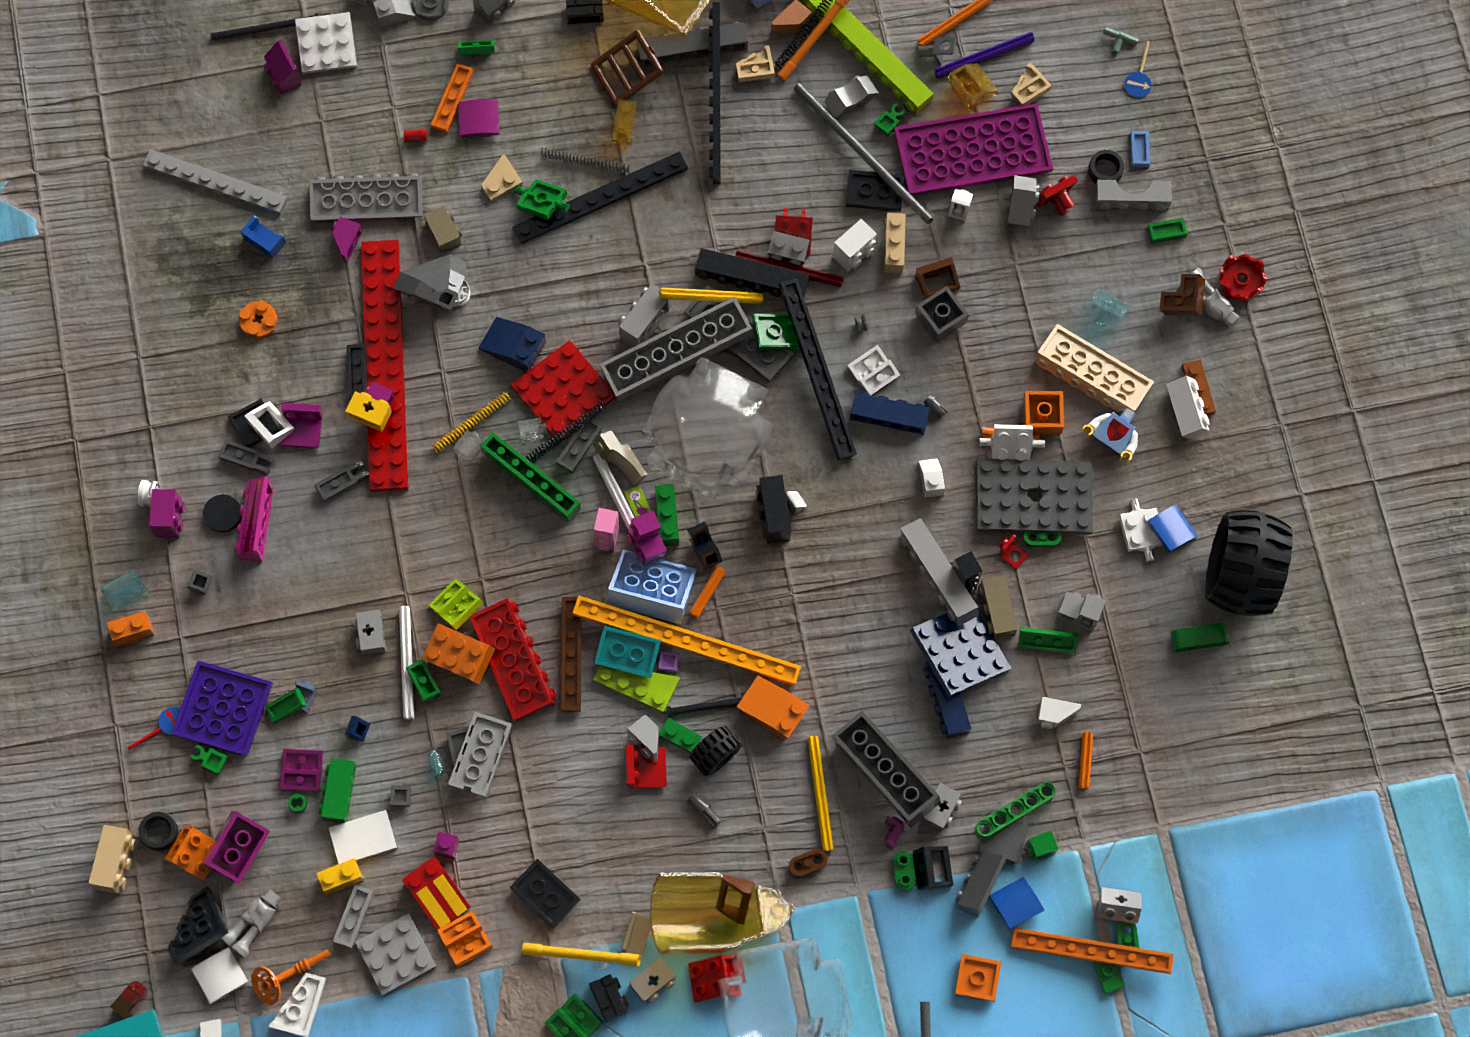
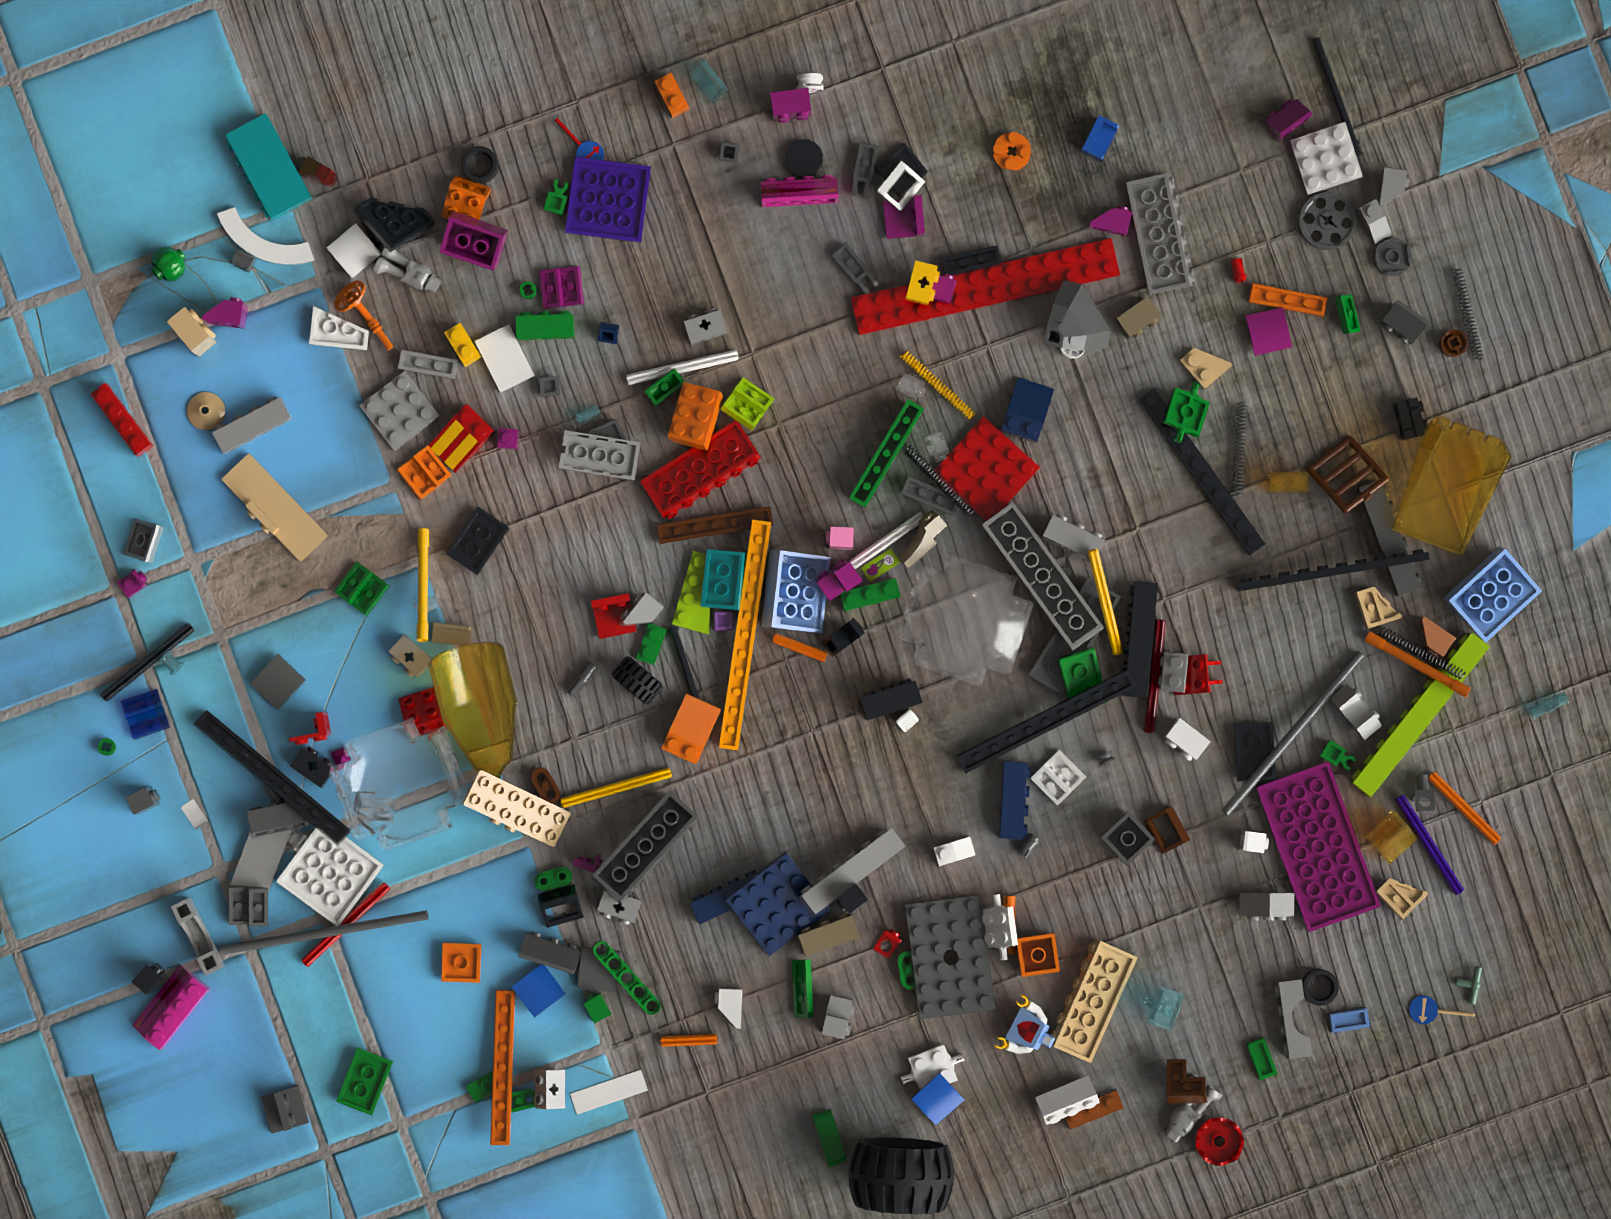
camera: 85 degrees right, 15 degrees up
tan brick [89,825,136,895] -> none
light grey plate [143,149,288,215] -> none
green tile [265,688,307,724] -> none
sand blue bracket [295,680,317,713] -> none
black brick [589,974,629,1023] -> none
reddish brown tile [716,875,754,925] -> none
tan brick [884,213,906,274] -> none
red plate [1036,175,1078,216] -> none
none -> bracket [462,769,571,847]
none -> white sticker [570,1070,648,1115]
none -> dark grey wedge [1298,192,1357,250]

